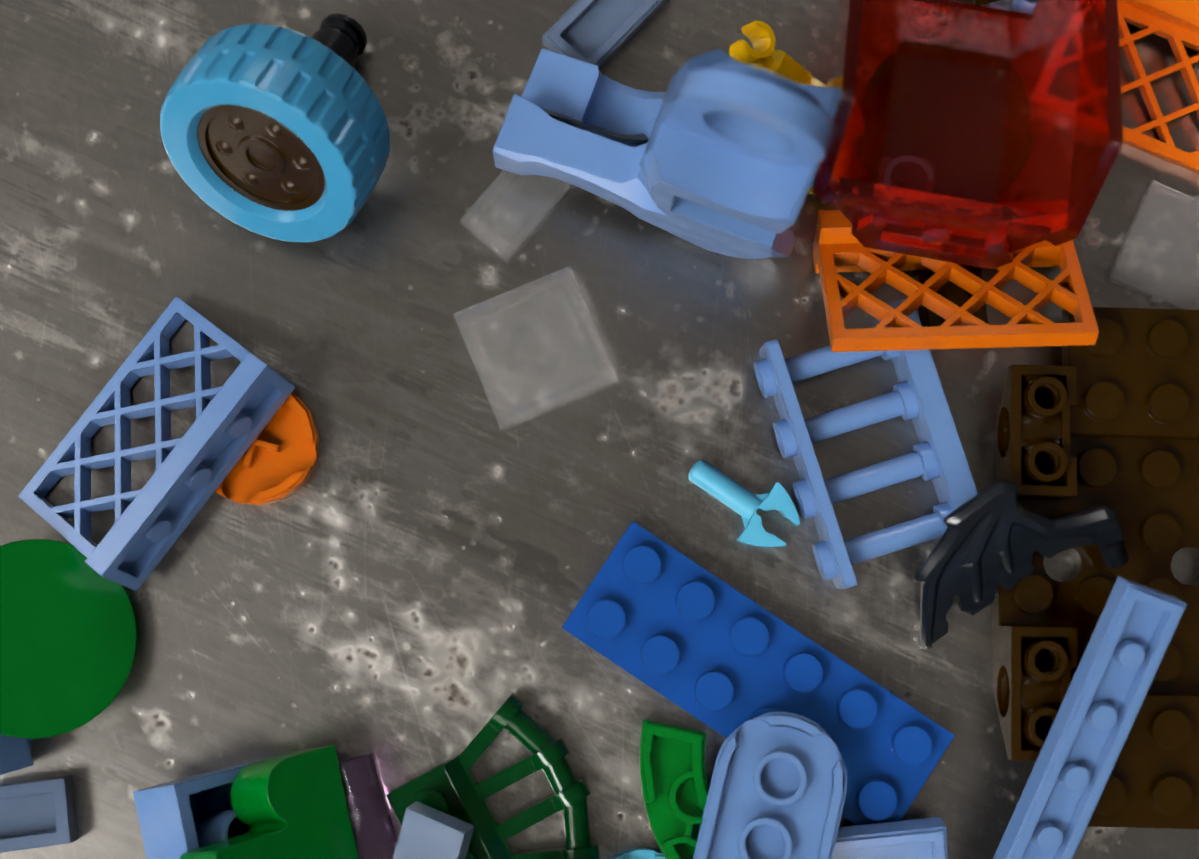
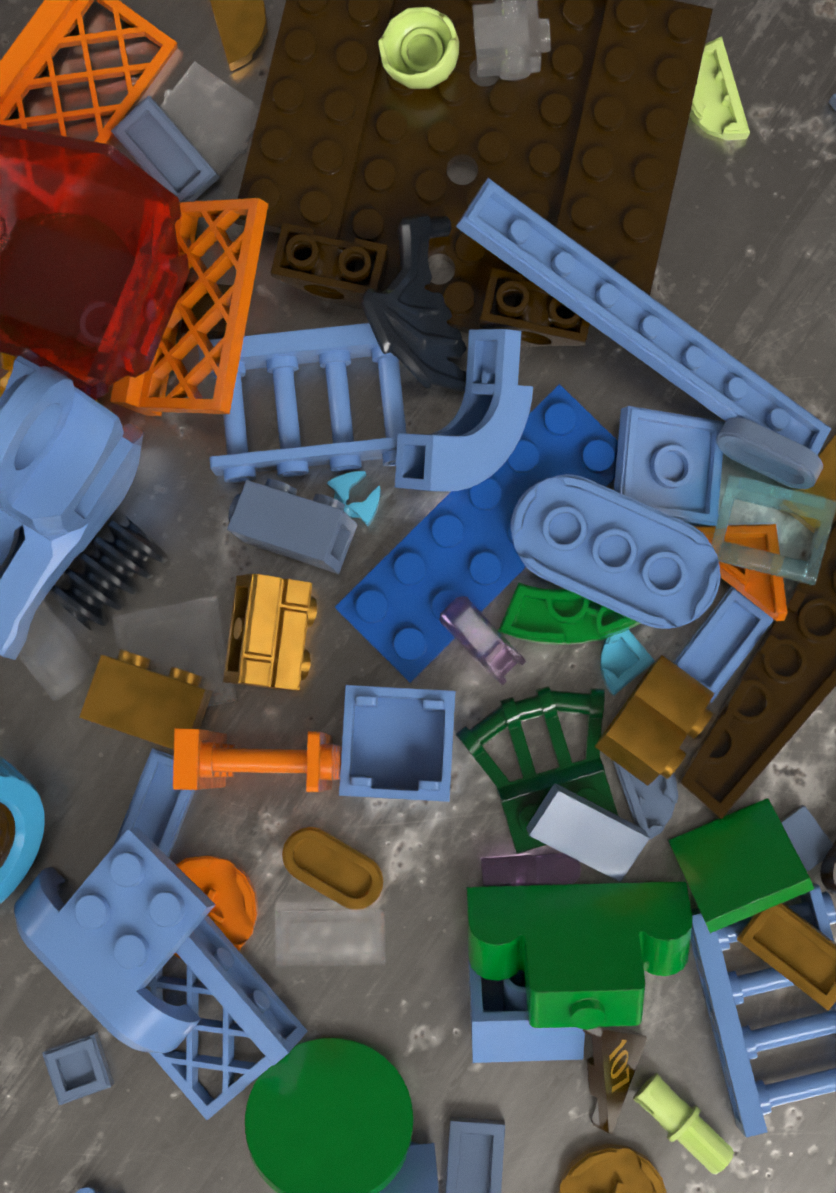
camera: 70 degrees left, 0 degrees up
none -> medium blue piece [14,827,216,1053]
none -> sand blue tile [42,1031,115,1105]
none -> black piece [50,515,169,631]
none -> pearl gold brick [79,649,213,750]
none -> sand blue tile [111,95,221,202]
none -> medium blue tile [113,748,195,858]
none -> orange fence [173,729,342,792]
none -> brick [223,574,317,691]
none -> sand blue brick [227,479,358,574]
none -> clear tile [276,908,386,967]
none -> pearl gold tile [282,827,384,910]
none -> medium blue container [339,685,456,802]
none -> medium blue arch [395,329,533,492]
none -> clear purple bar [439,596,526,686]

